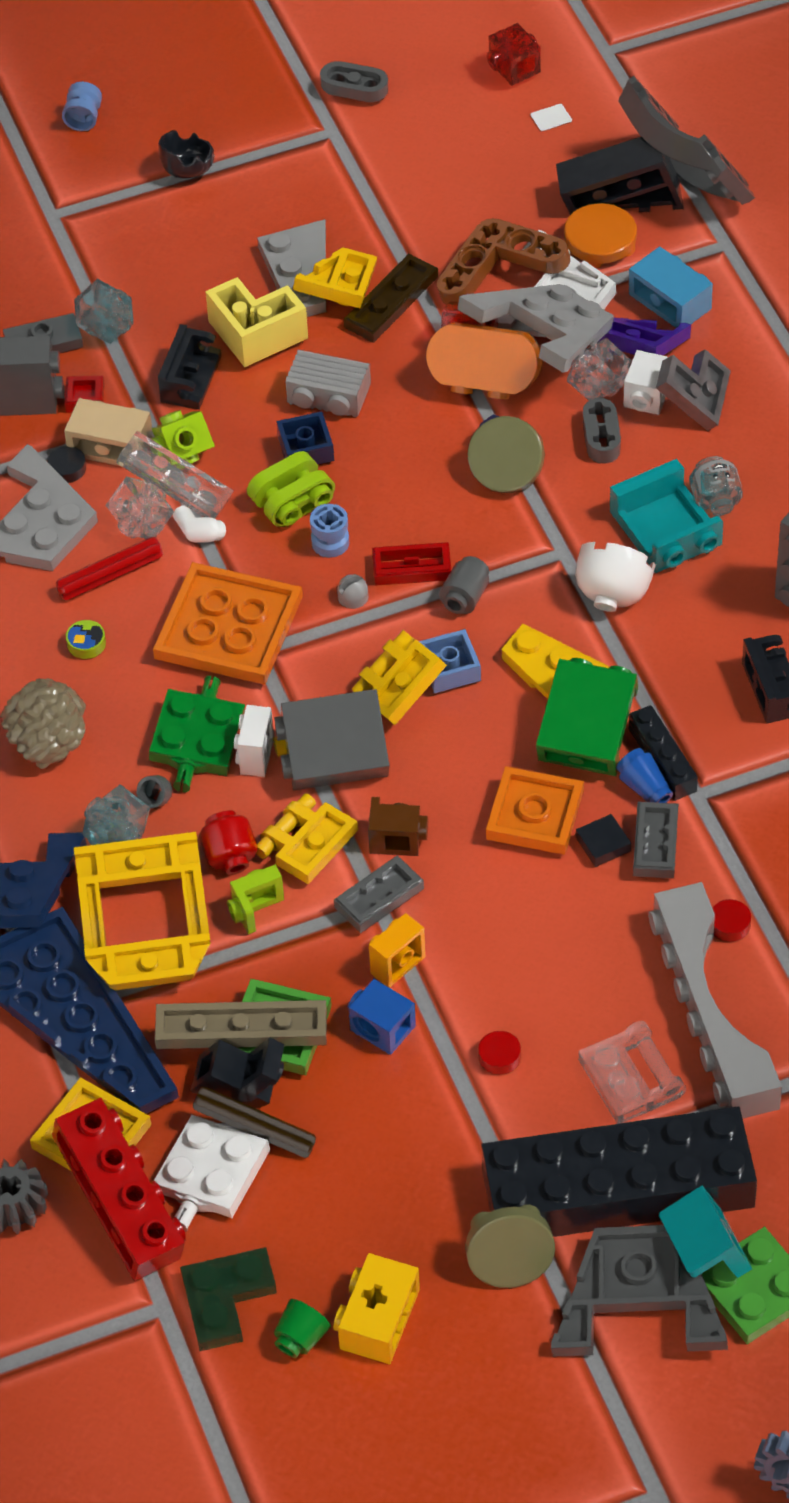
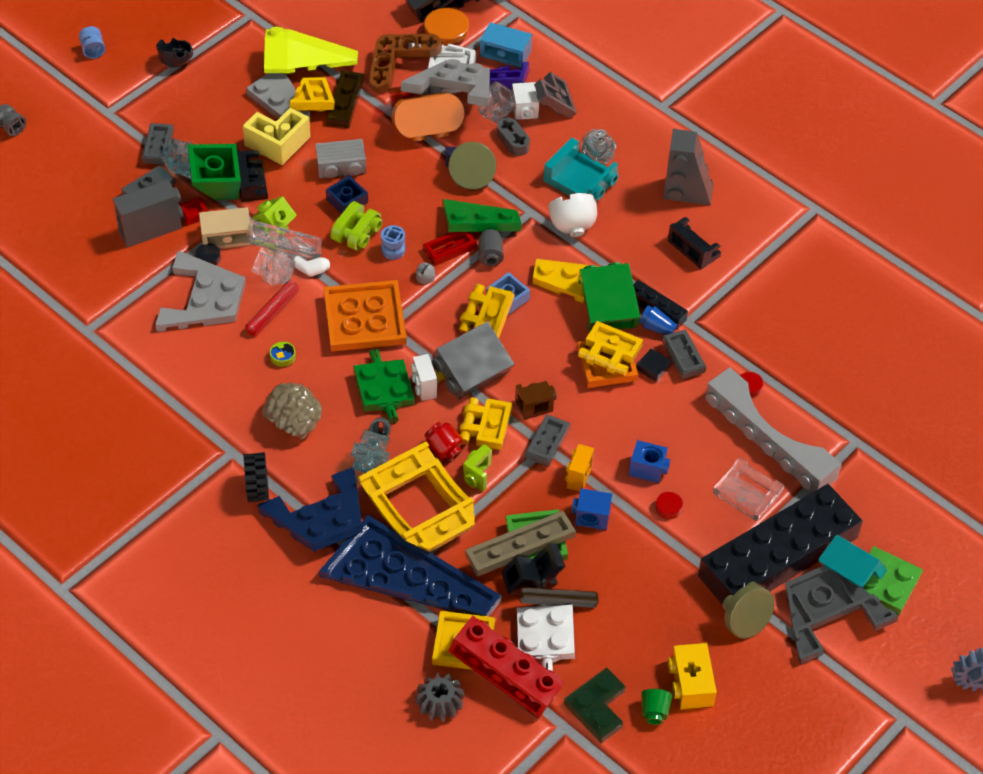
camera: 30 degrees left, 0 degrees up
none -> dark grey plate [142,123,174,165]
none -> green slope [187,144,241,200]
none -> neon yellow wedge [264,27,358,73]
none -> green wing [442,199,521,232]
none -> yellow plate [578,321,643,376]
none -> blue brick [629,440,671,483]

